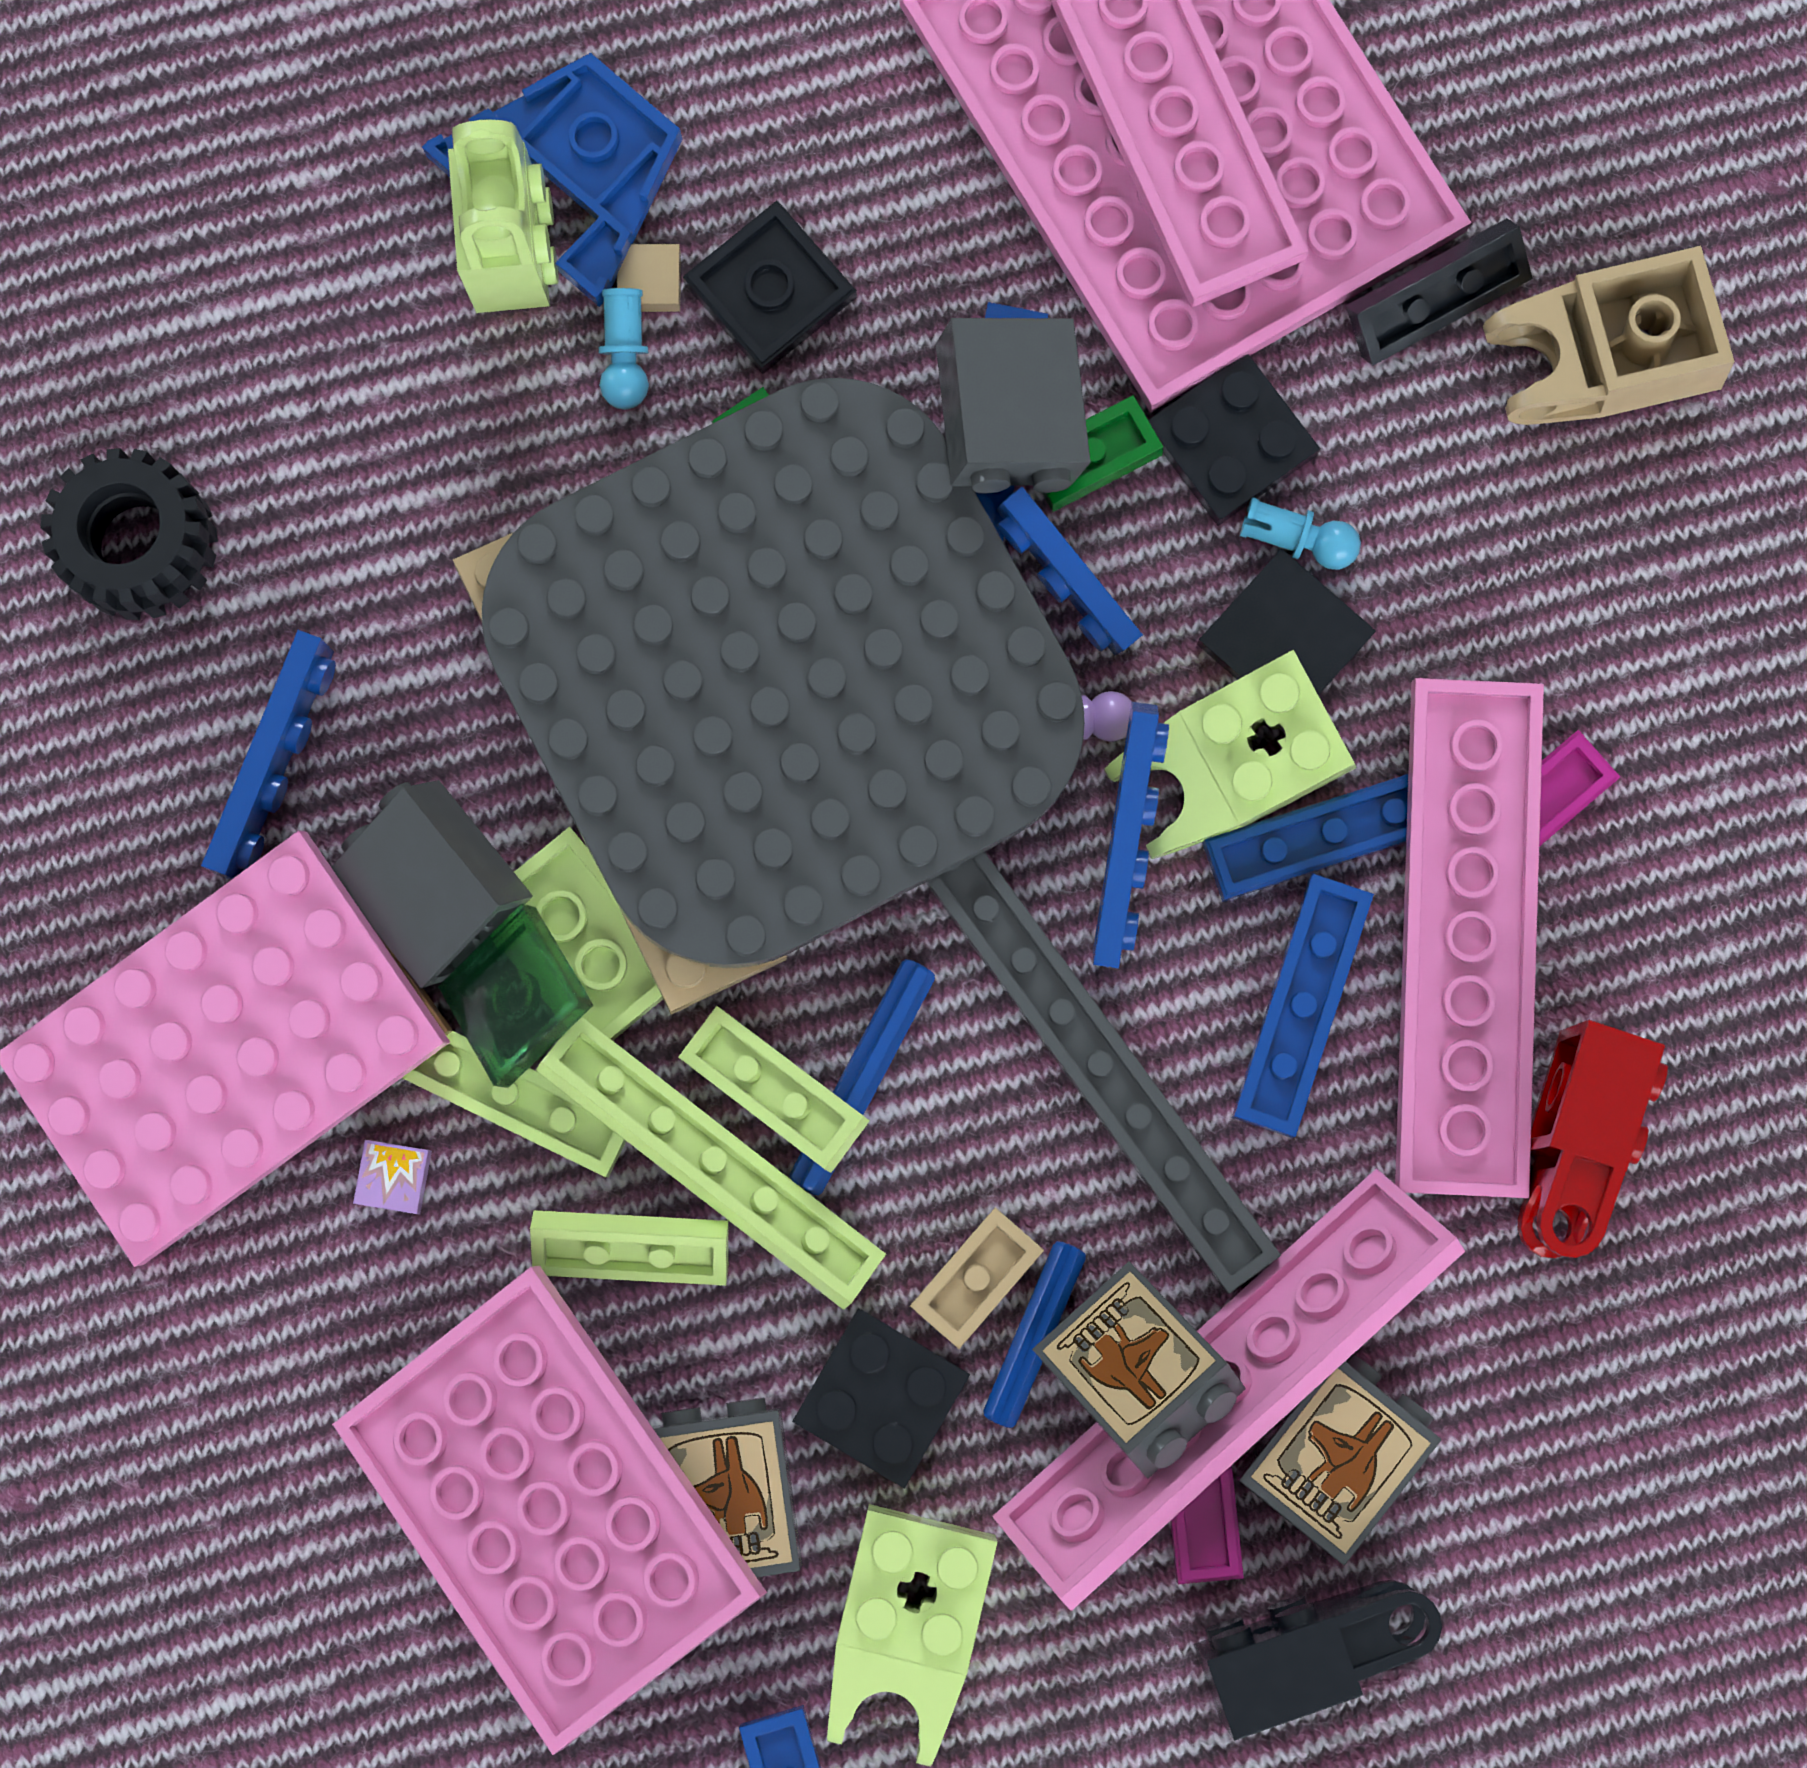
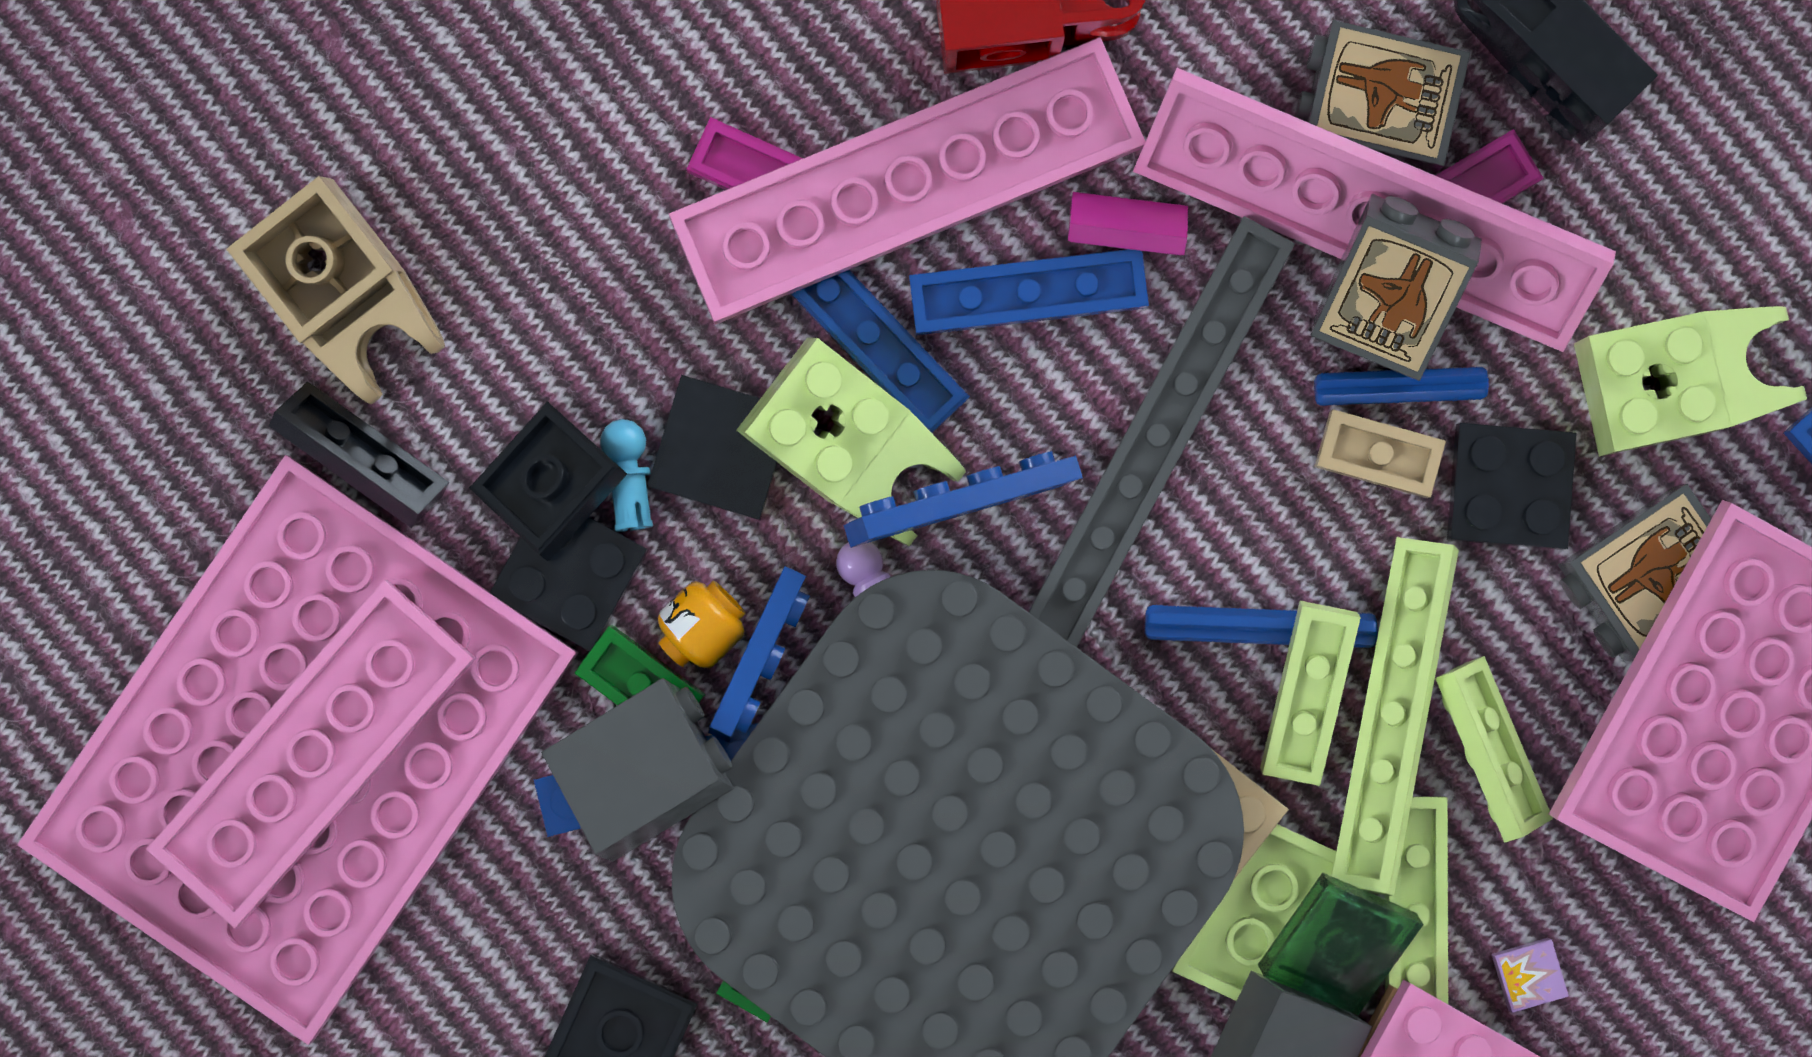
camera: 115 degrees left, 5 degrees up
none -> black tile [469,401,627,562]
none -> light orange head [658,580,746,668]
none -> dark pink tile [1068,192,1188,255]

